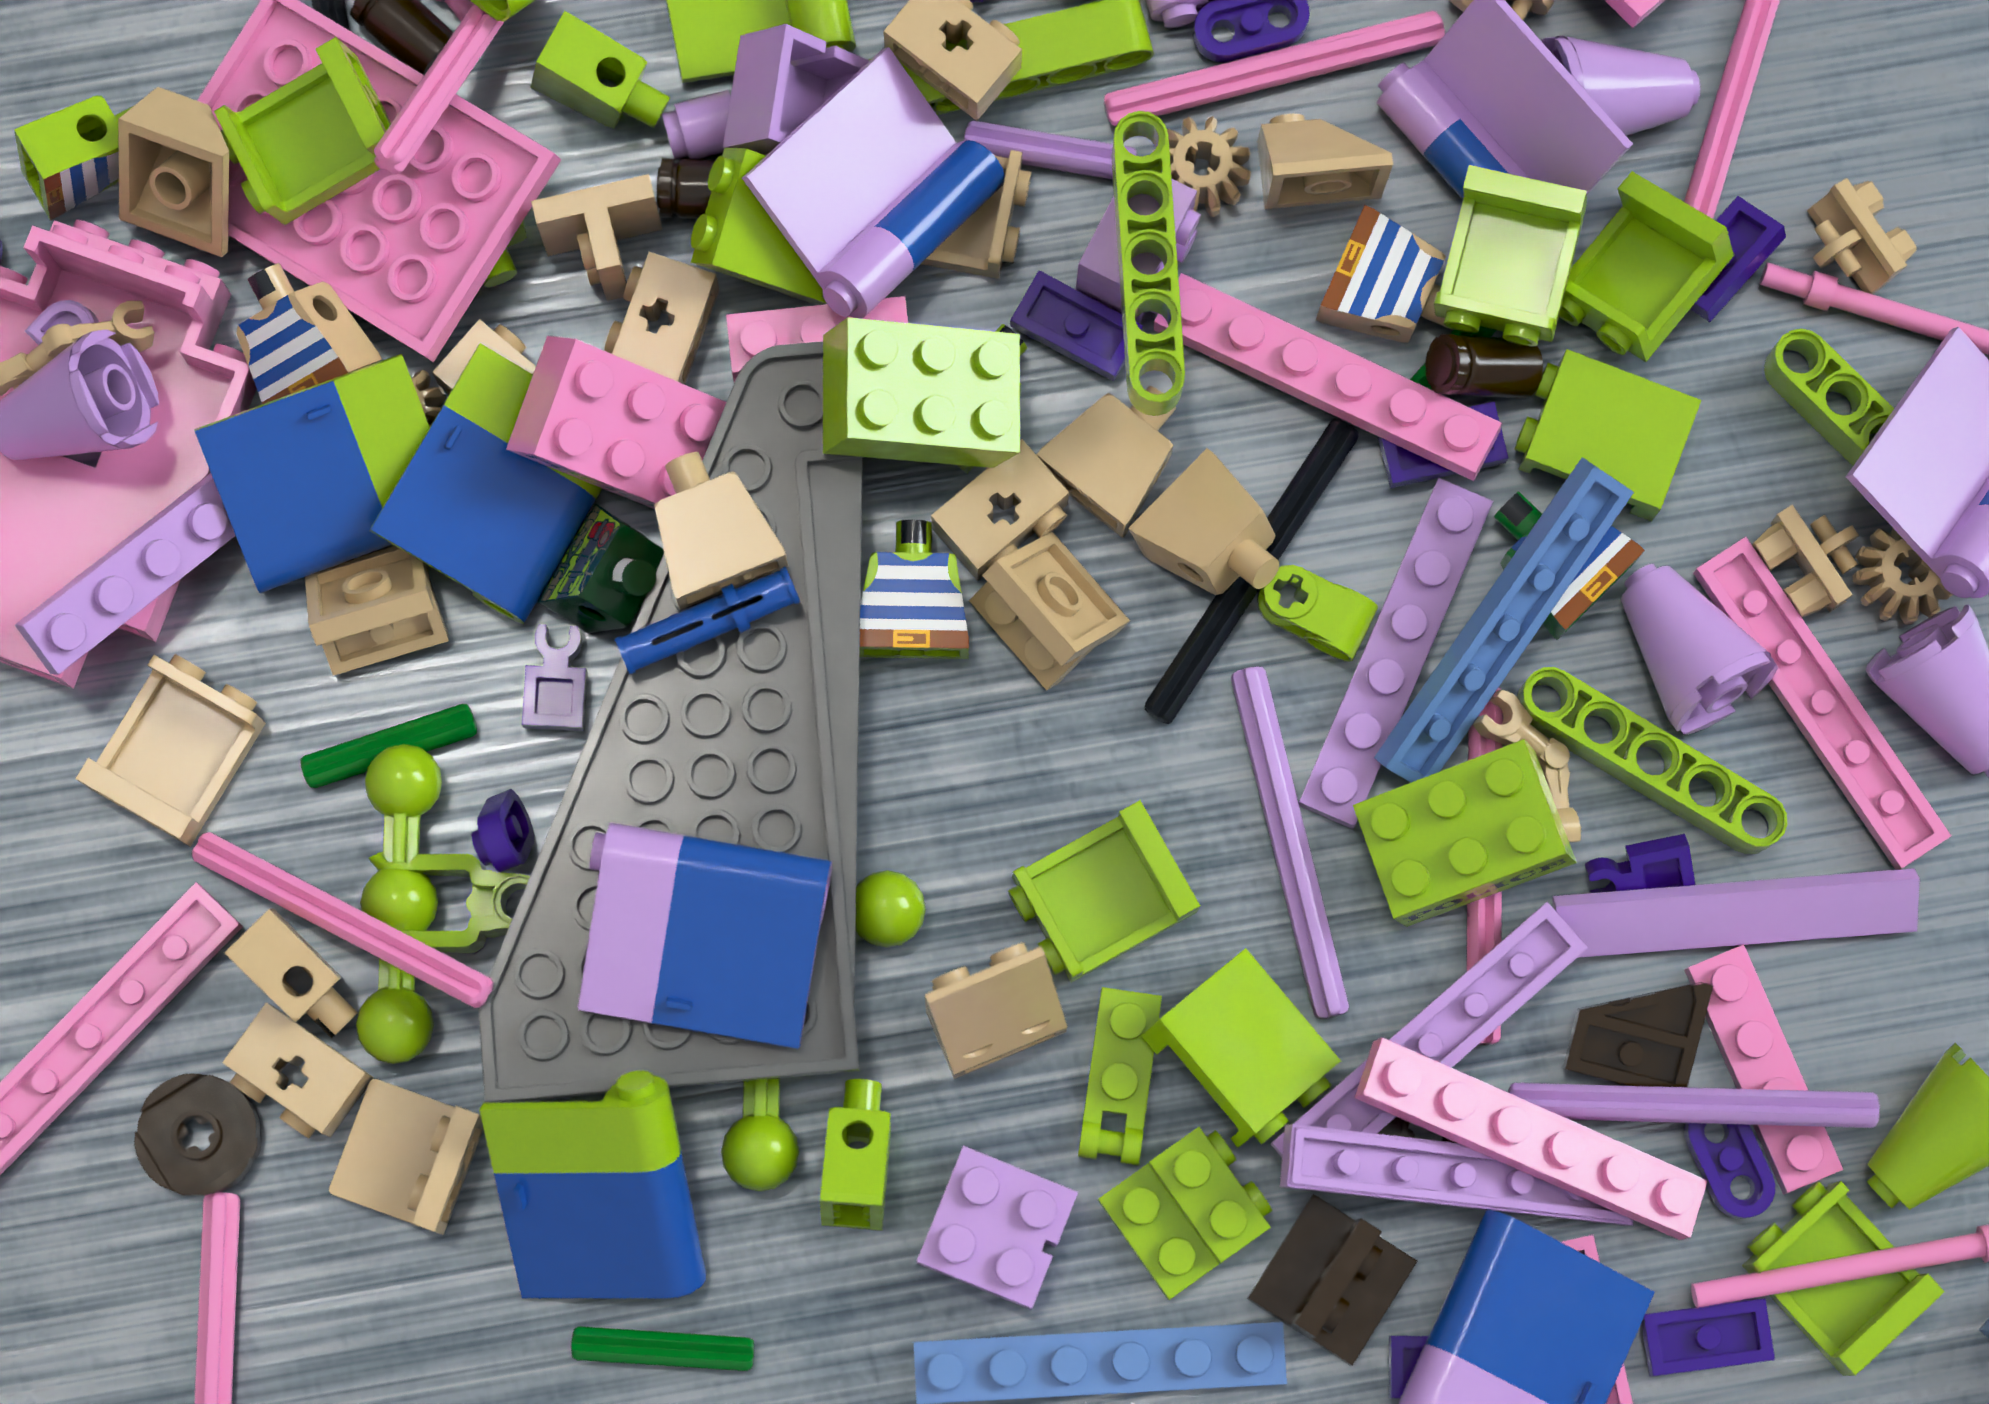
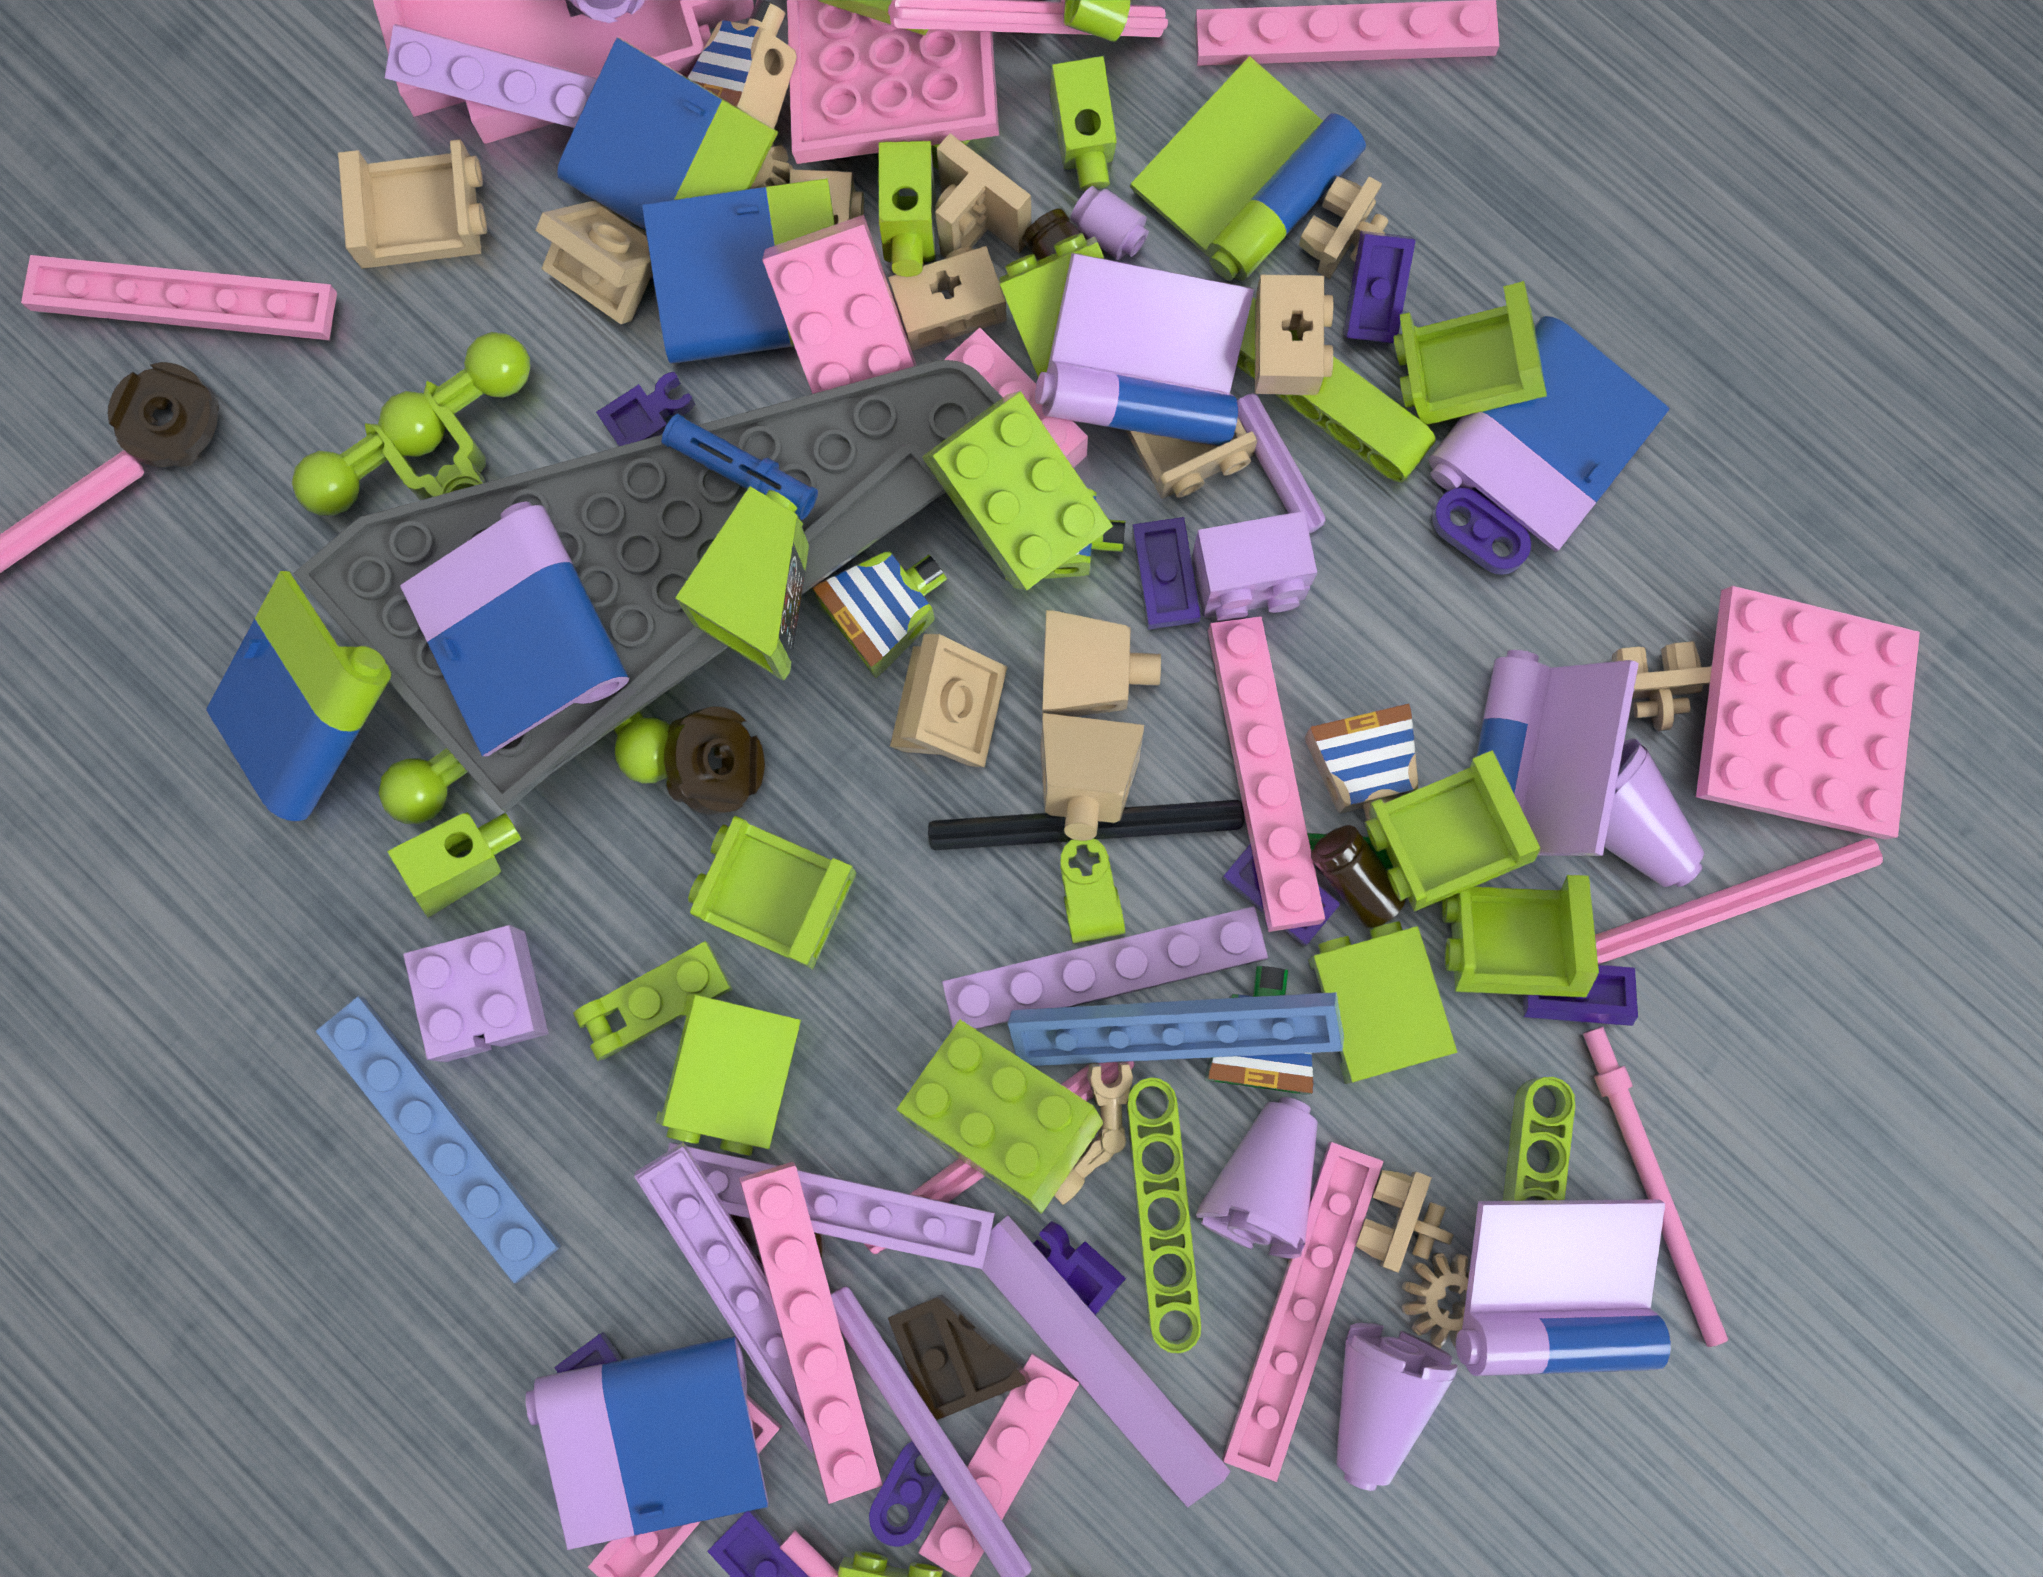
camera: 60 degrees right, 0 degrees up
bright pink axle [192,832,493,1008] -> none
tan brick [222,1002,374,1138] -> none
tan torso [224,908,358,1039] -> none
green axle [300,704,477,789] -> none
tan bracket [329,1079,484,1235] -> none
dark purple plate [471,789,534,873] -> none
dark green torso [538,504,664,633] -> none
green axle [571,1326,755,1371] -> none
tan torso [654,452,788,610] -> none
lavender piece [723,24,869,155] -> none
tan slope [925,942,1067,1079] -> none
tan brick [931,439,1069,581] -> none
lime plate [1098,1127,1273,1300] -> none
bright pink axle [1104,11,1445,126] -> none
lime beam [1111,111,1185,416] -> none
tan gear [1153,116,1251,217] -> none
lavender axle [1231,667,1349,1019] -> none
dark brown bracket [1247,1194,1417,1366] -> none
tan slope [1257,114,1393,209] -> none
tan hips [1807,178,1917,294] -> none
none -> dark brown plate [664,706,765,815]
none -> lime slope [675,486,809,681]
none -> lime torso [879,141,936,277]

